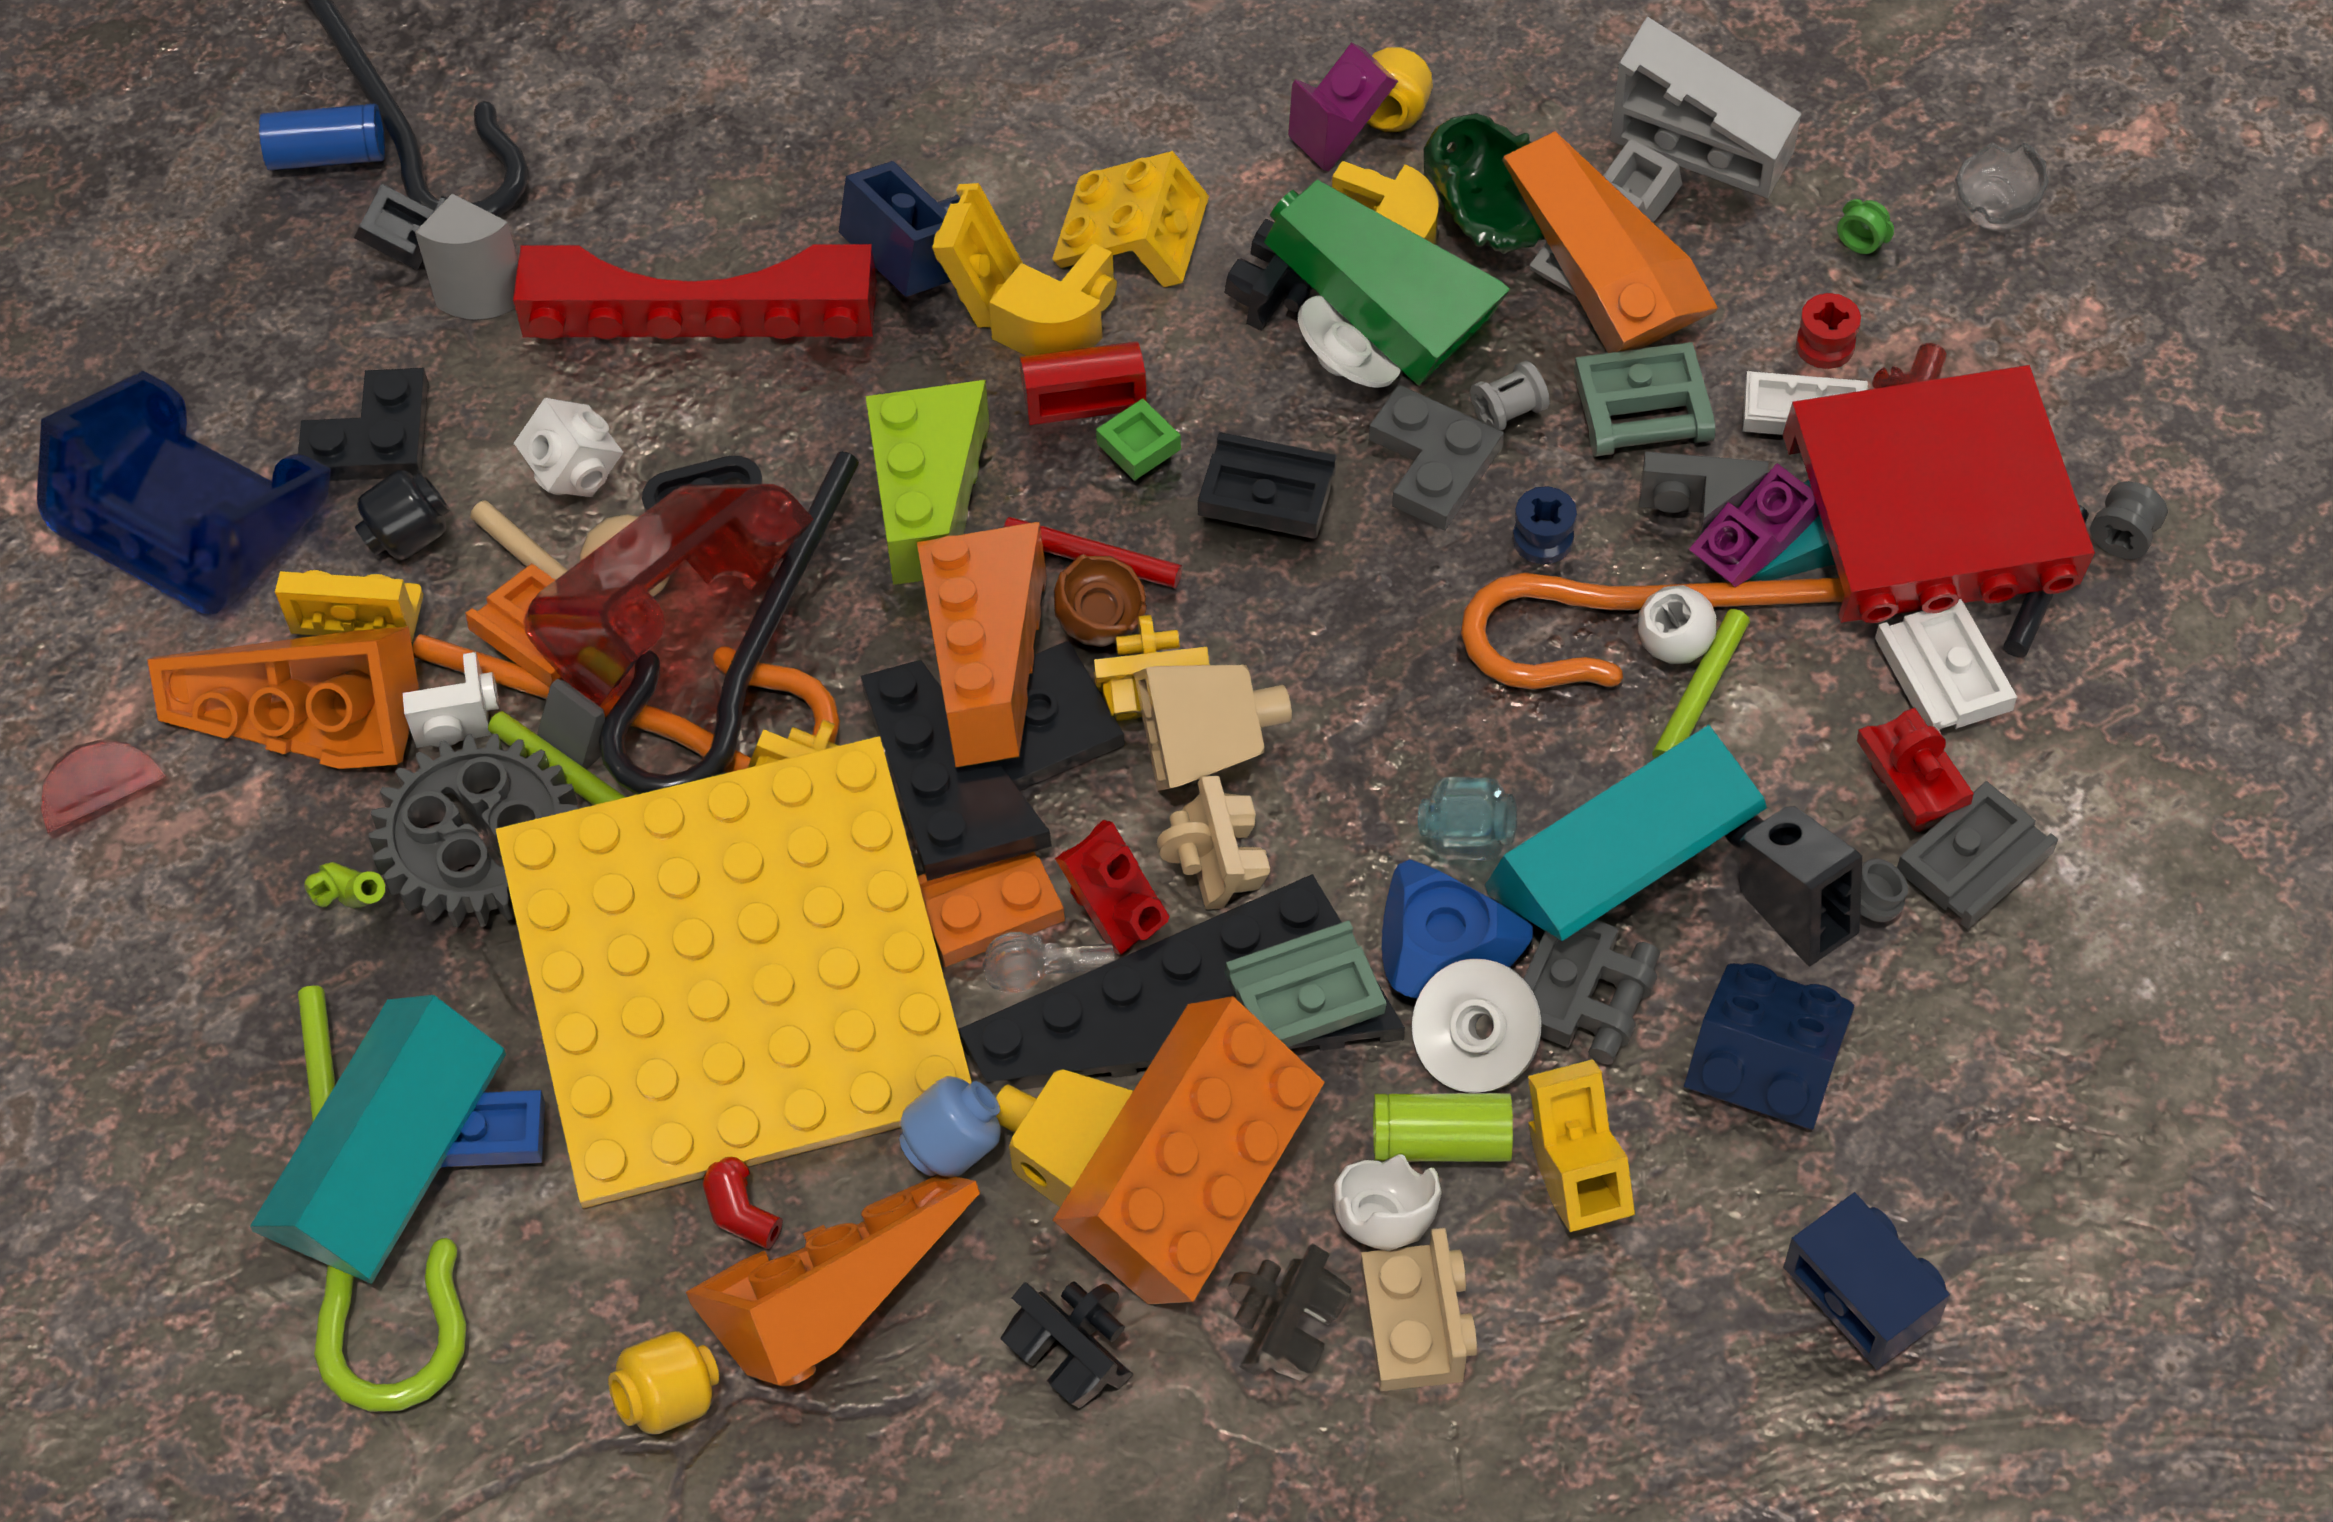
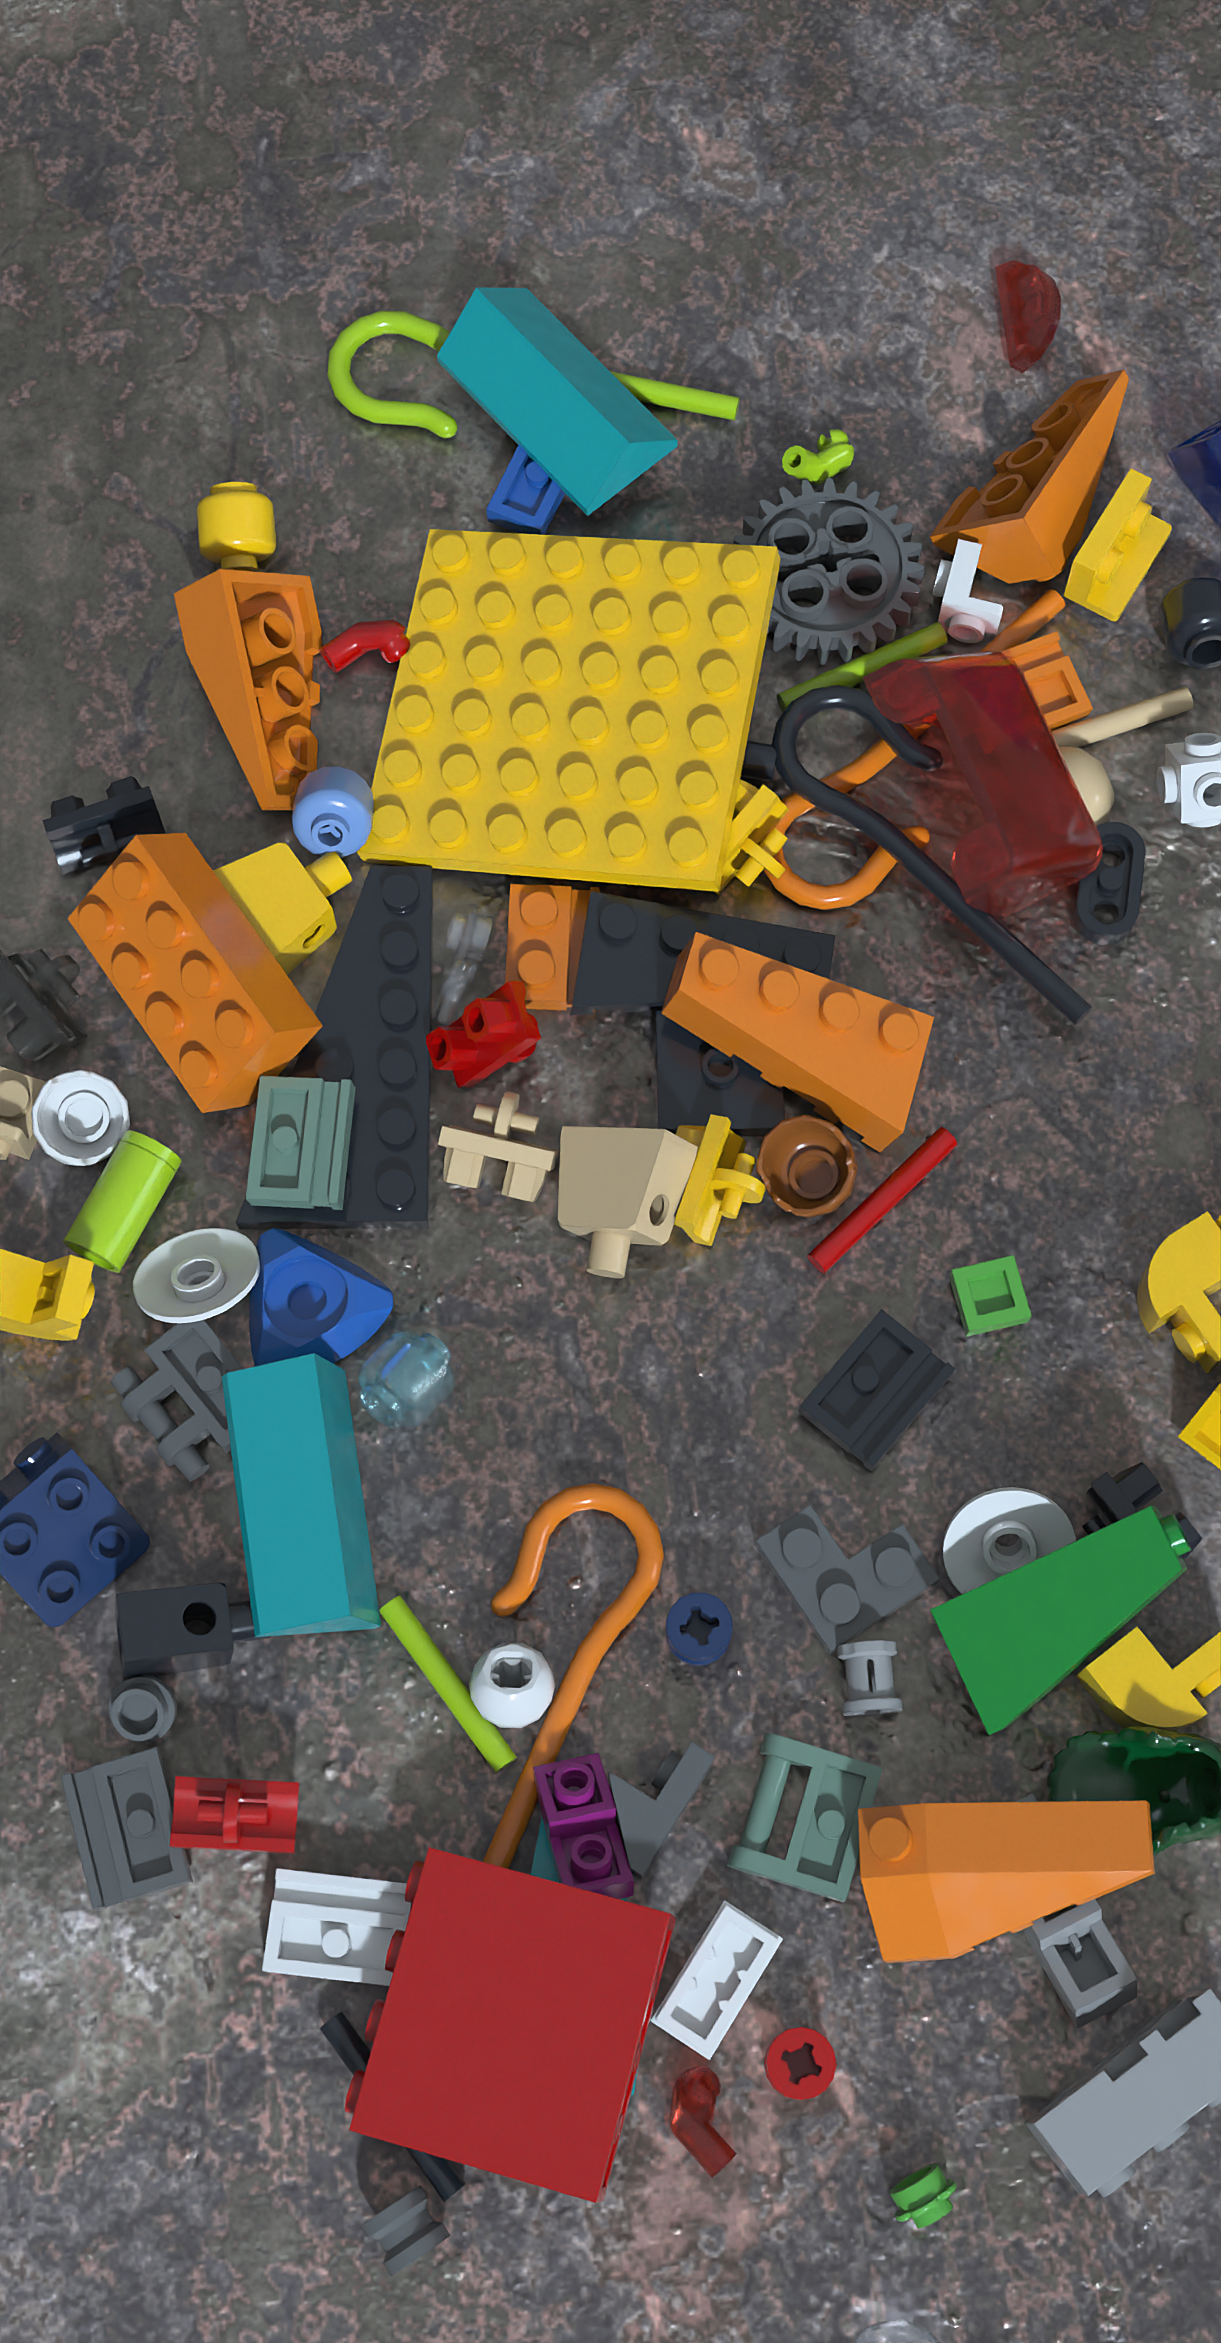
camera: 115 degrees right, 15 degrees up
lime wedge [865,380,990,585] -> none
red brick [1019,341,1147,425] -> none

